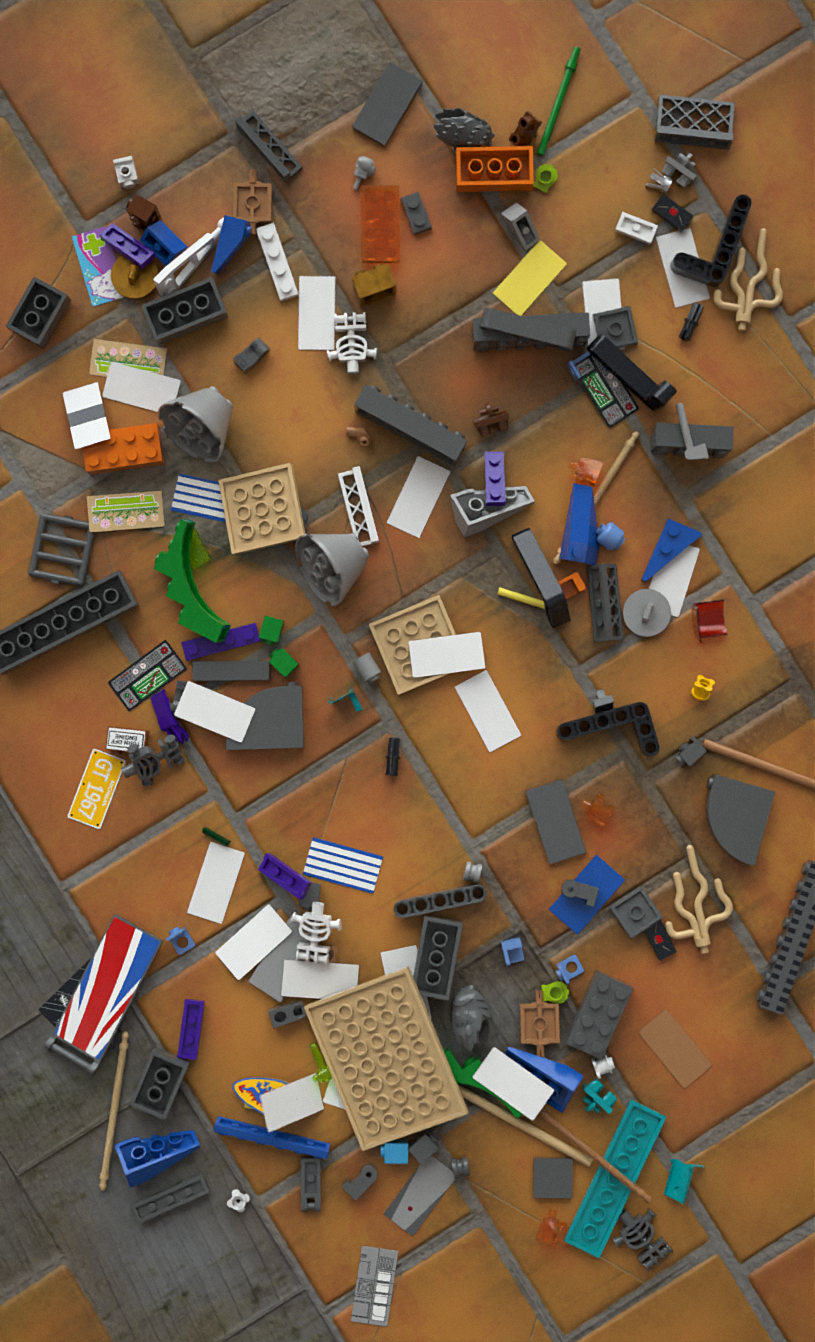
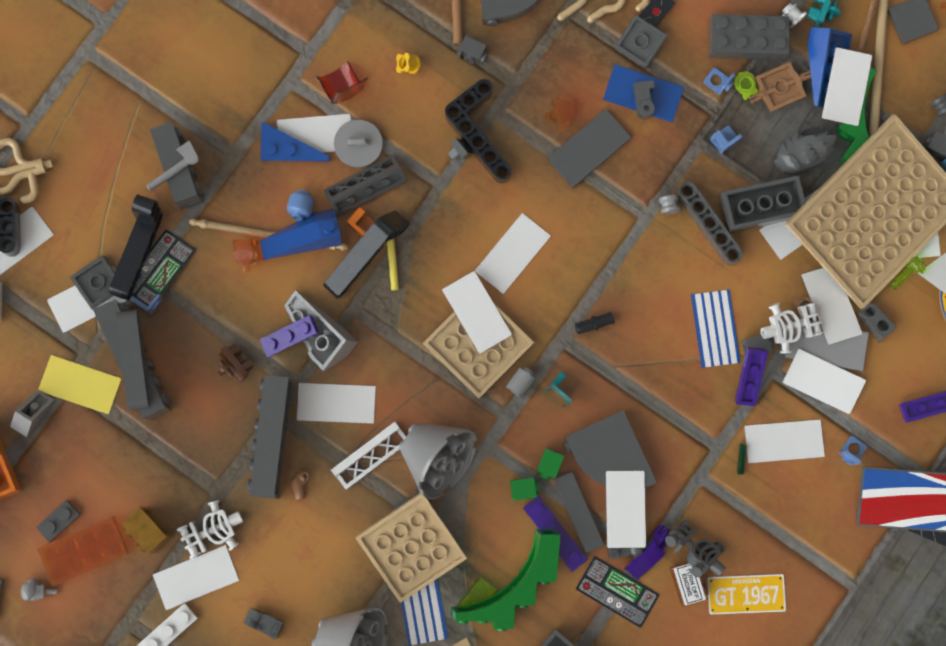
camera: 115 degrees left, 5 degrees down
black axle [678,303,703,342] -> none

